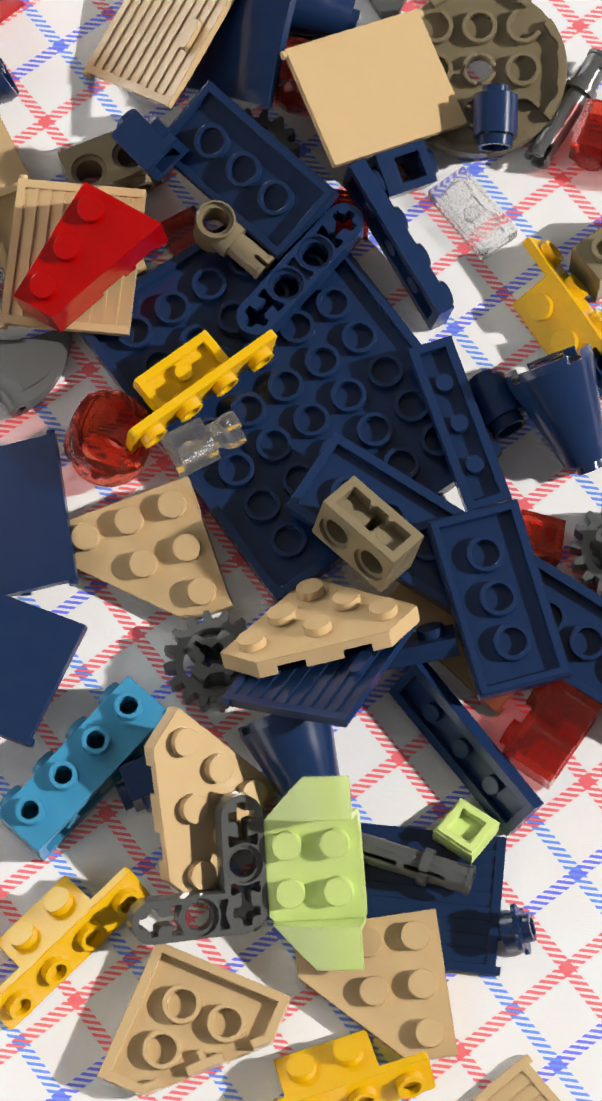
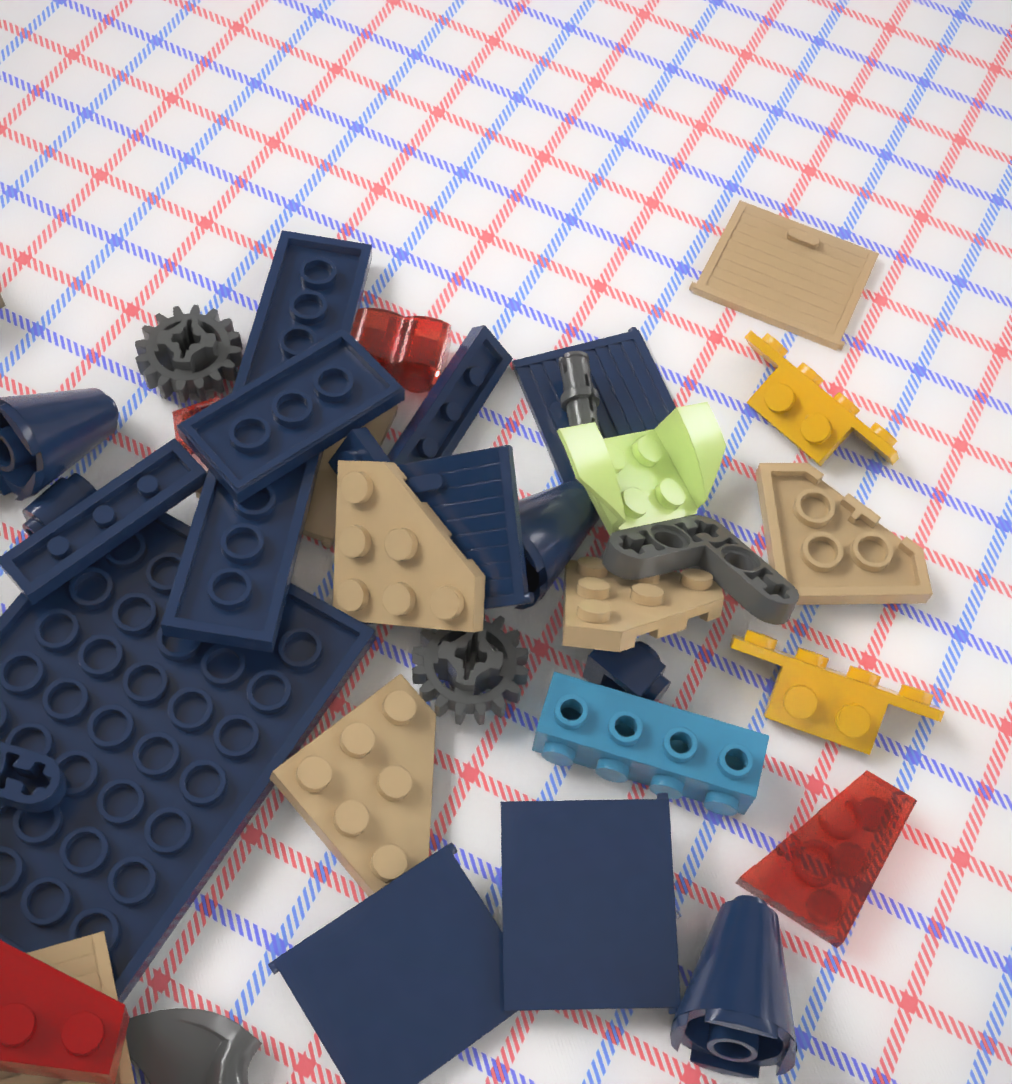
camera: 125 degrees left, 10 degrees down
clear red piece [63,390,151,487] -> none
yellow bracket [125,329,277,452] -> none
clear plate [160,411,247,479] -> none
tan plate [294,909,458,1060] -> none
dark tan brick [312,475,424,592] -> none
yellowish green tile [432,798,500,864] -> none
dark blue plate [499,903,537,955] -> none

